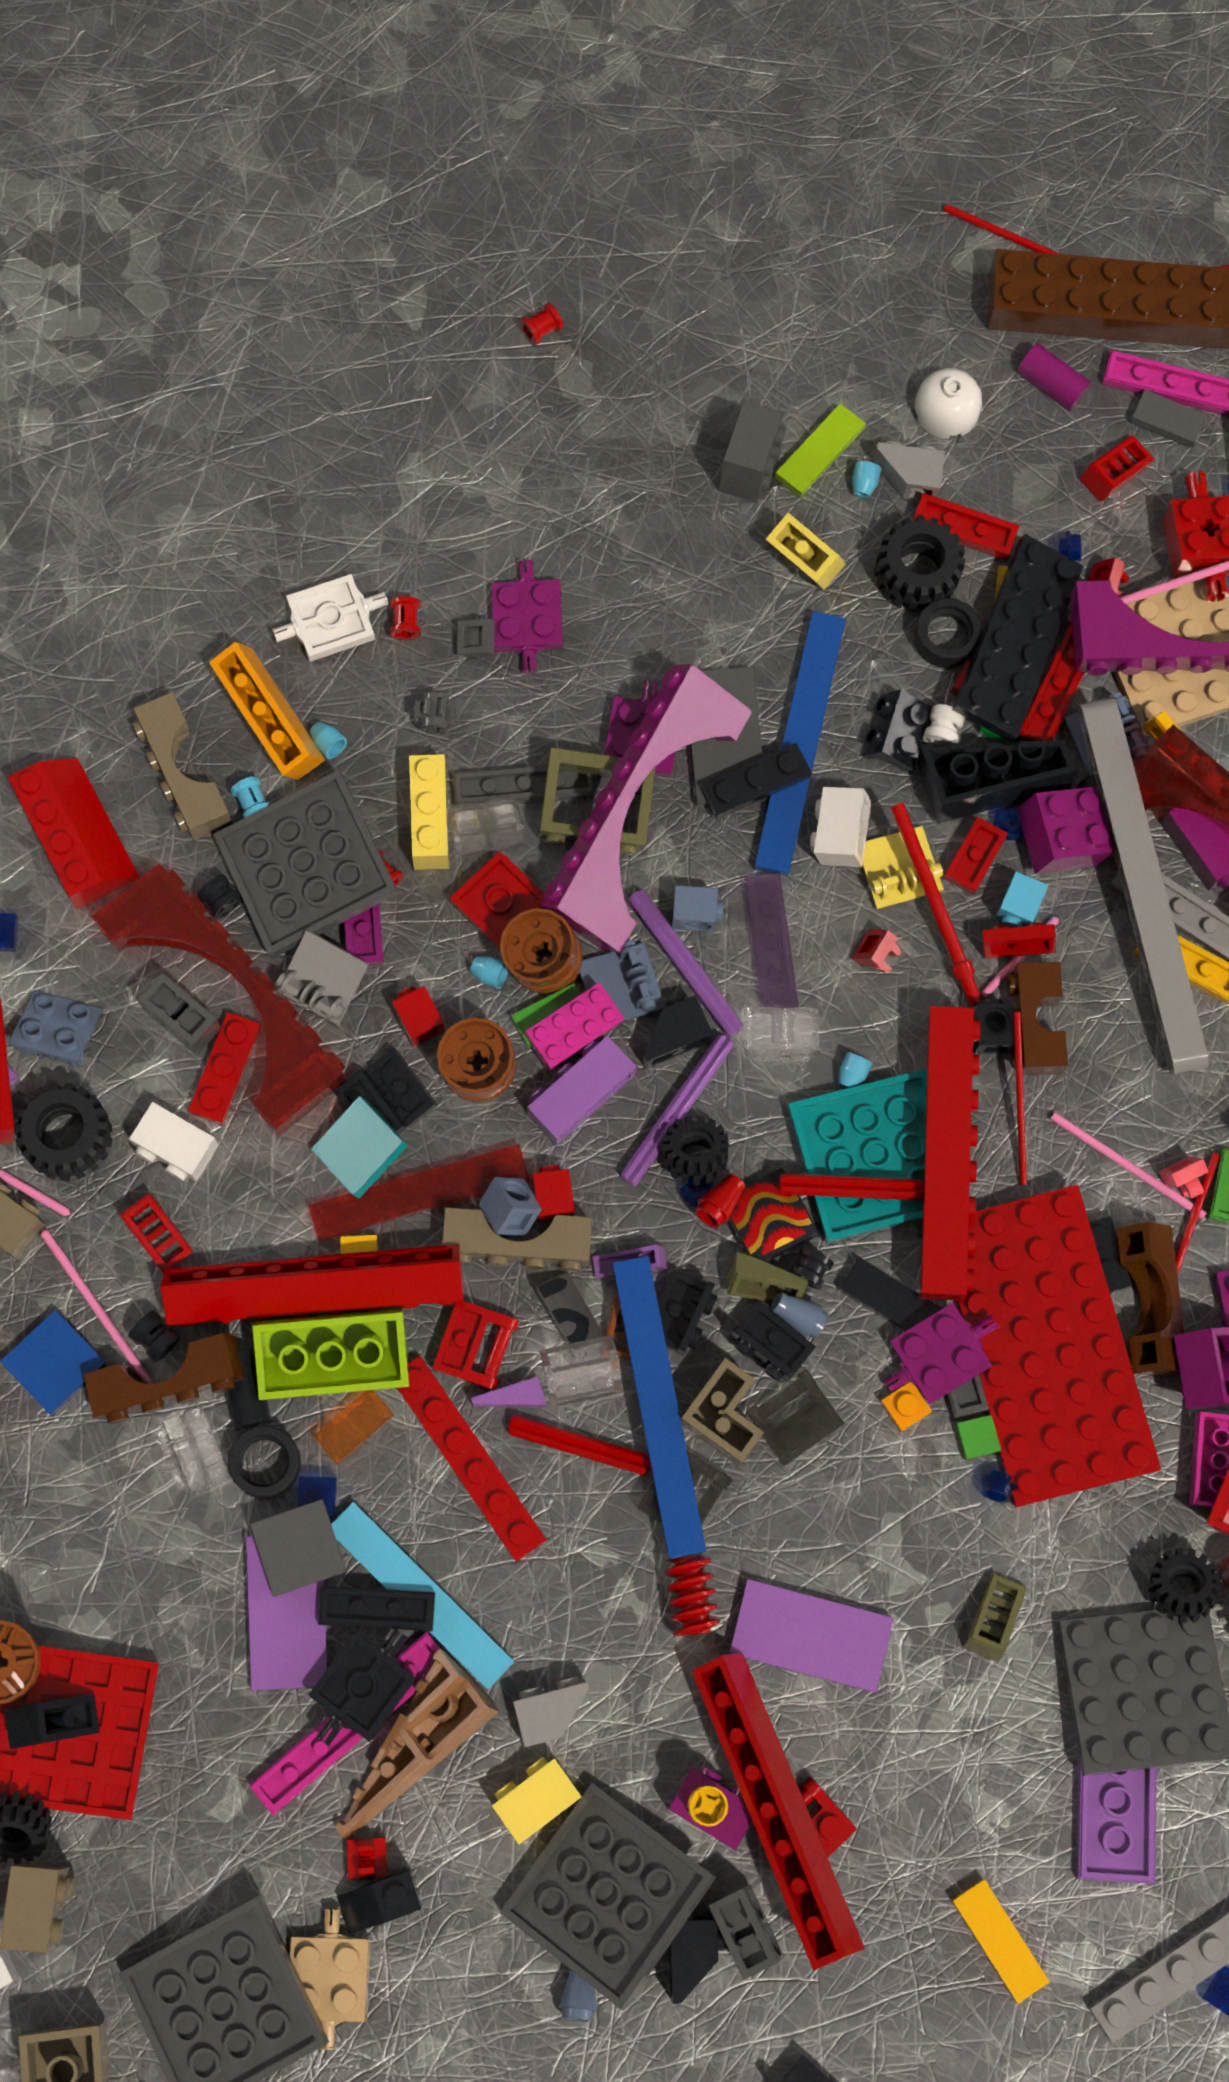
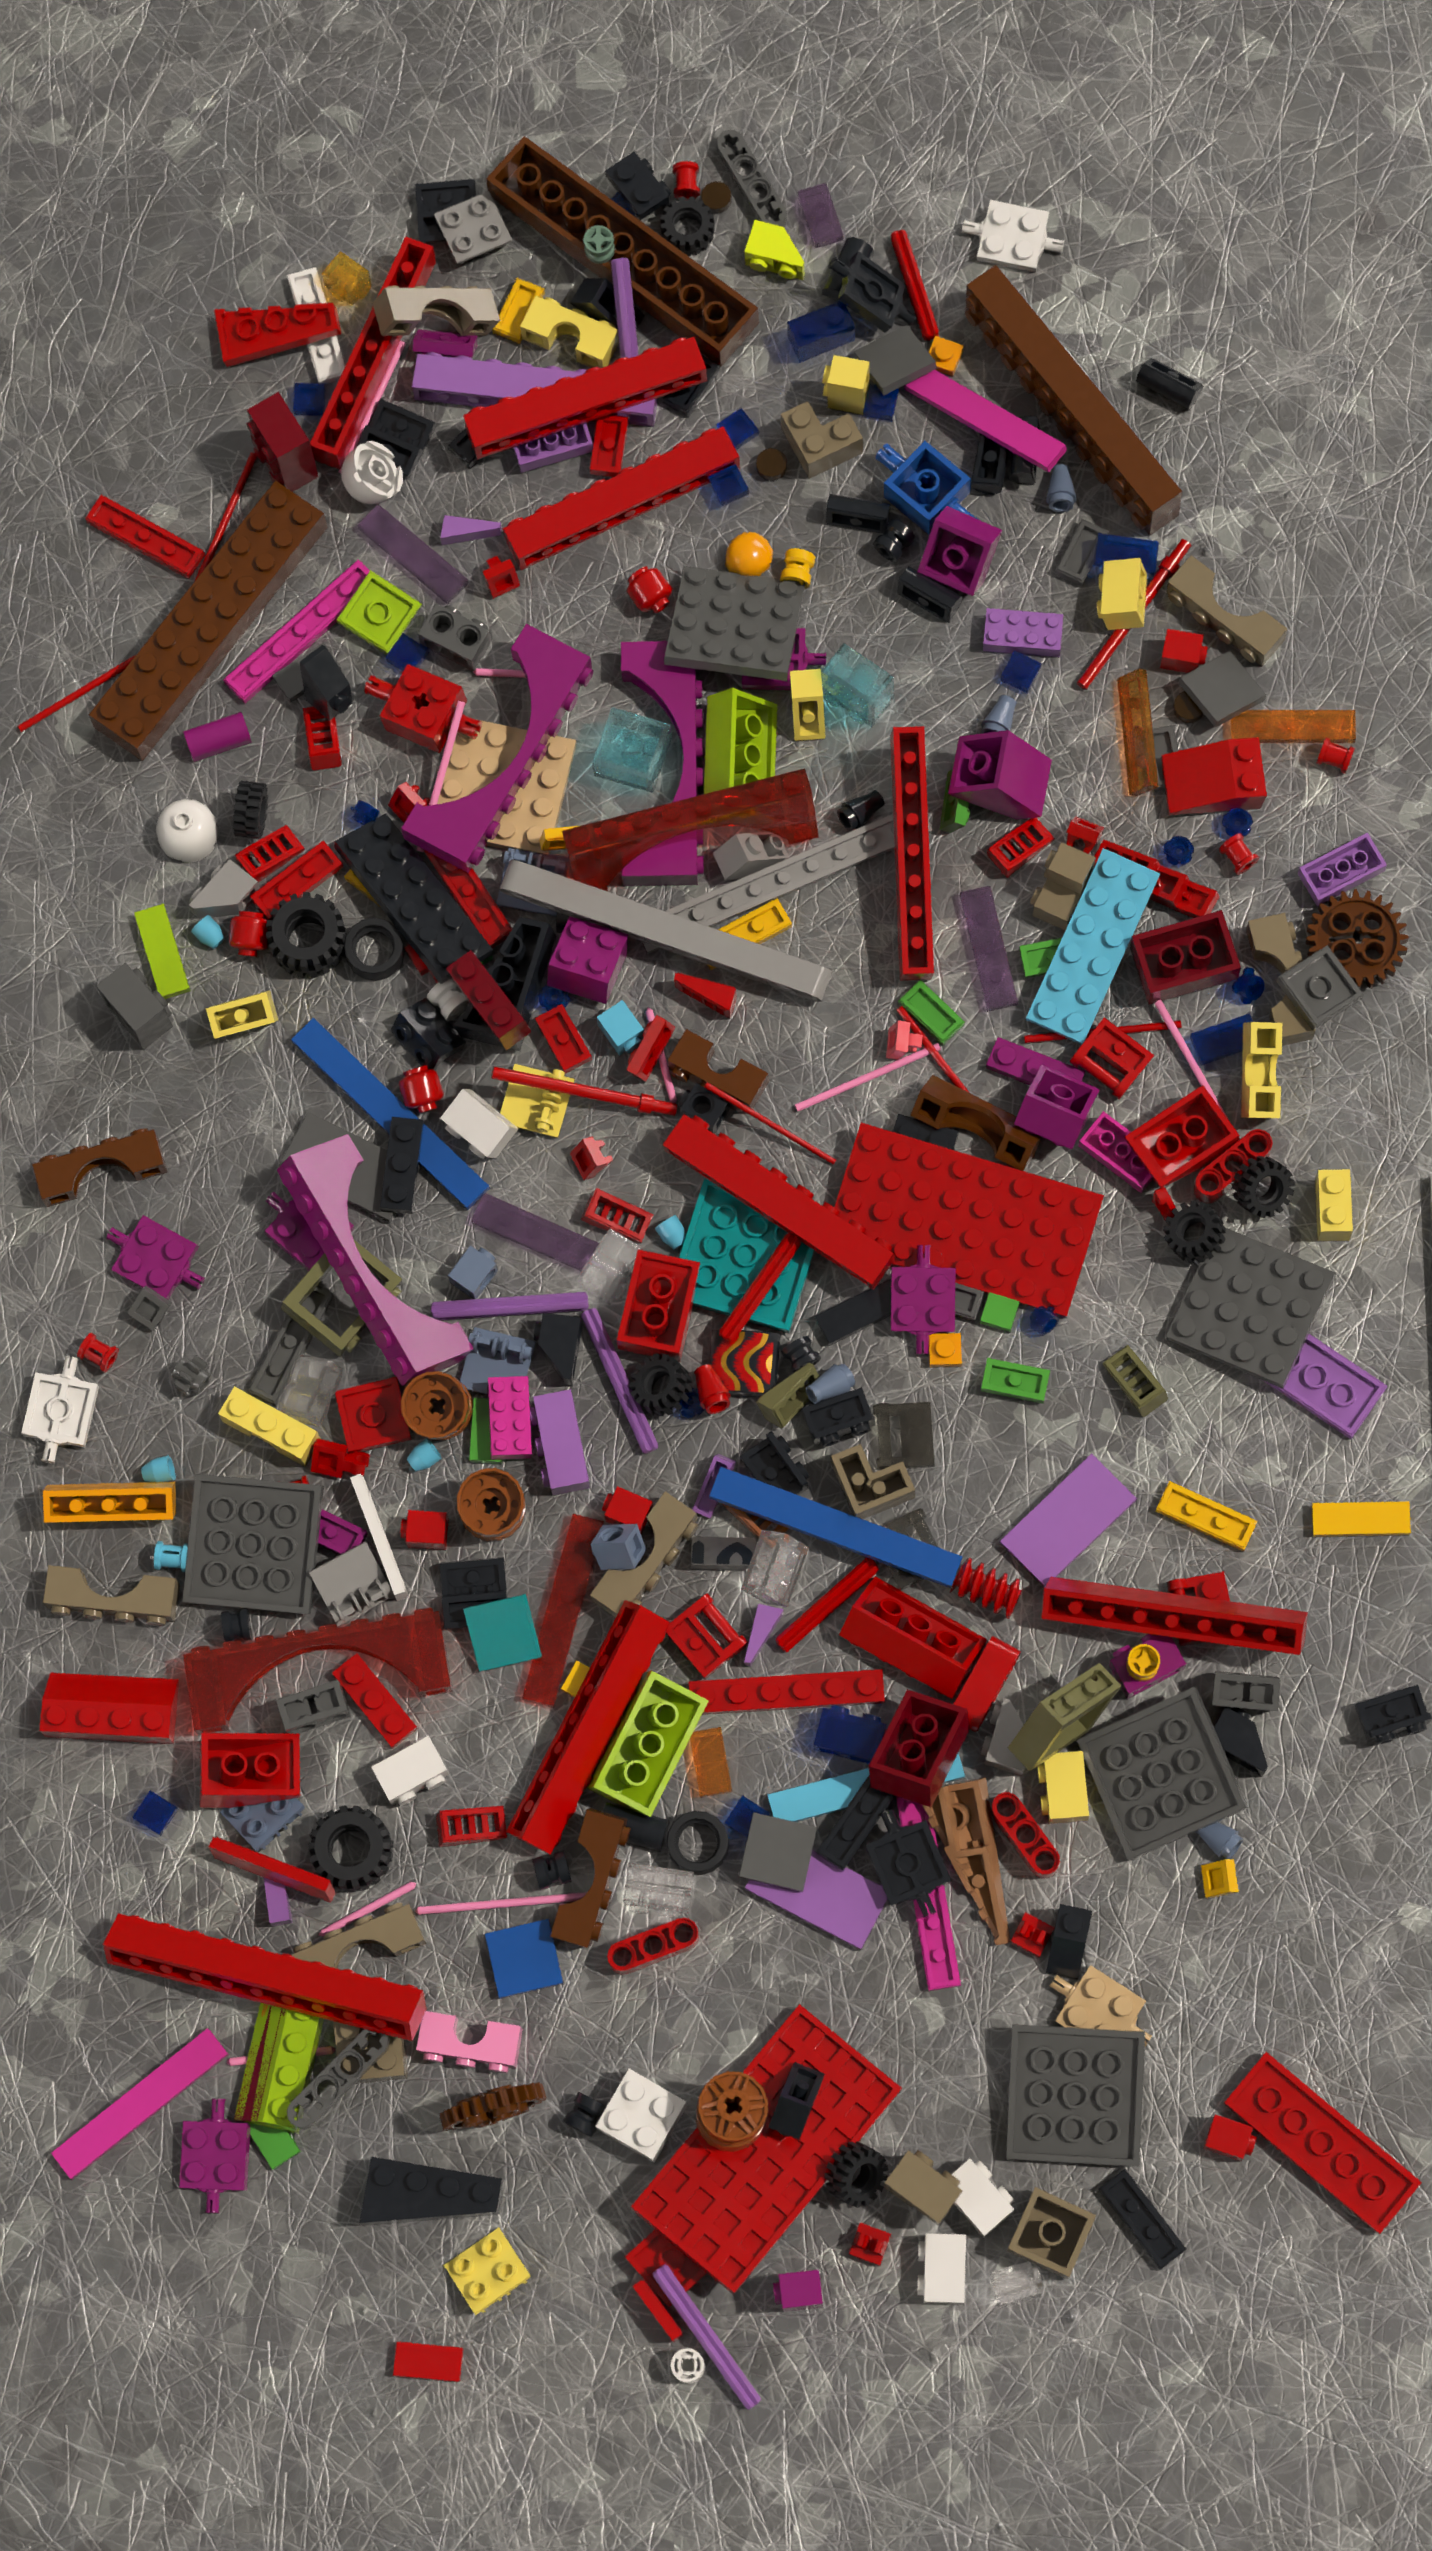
camera: 45 degrees left, 0 degrees up
none -> reddish brown arch [32,1128,168,1208]
none -> red tile [85,494,205,579]
none -> red slope [200,1733,300,1808]
none -> red head [229,911,269,957]
none -> black tyre [233,781,268,839]
none -> red slope [235,825,305,883]
none -> black slope [299,644,353,720]
none -> red plate [310,1438,370,1478]
none -> white tile [350,1474,408,1601]
none -> red head [399,1065,444,1114]
none -> dark red brick [446,950,532,1051]
none -> red slope [580,1188,654,1244]
none -> red beam [607,1918,699,1975]
none -> red slope [617,1249,700,1362]
none -> red slope [674,972,737,1019]
none -> clear blue brick [813,1705,886,1765]
none -> red slope [839,1576,987,1699]
none -> dark red brick [869,1689,969,1808]
none -> white brick [952,2159,1014,2238]
none -> red beam [954,1636,1021,1732]
none -> bright green plate [981,1358,1050,1404]
none -> red beam [991,1792,1060,1879]
none -> olive window [1008,1663,1122,1771]
none -> red tile [1152,1187,1176,1223]
none -> yellow tile [1155,1481,1258,1552]
none -> yellow plate [1201,1859,1239,1898]

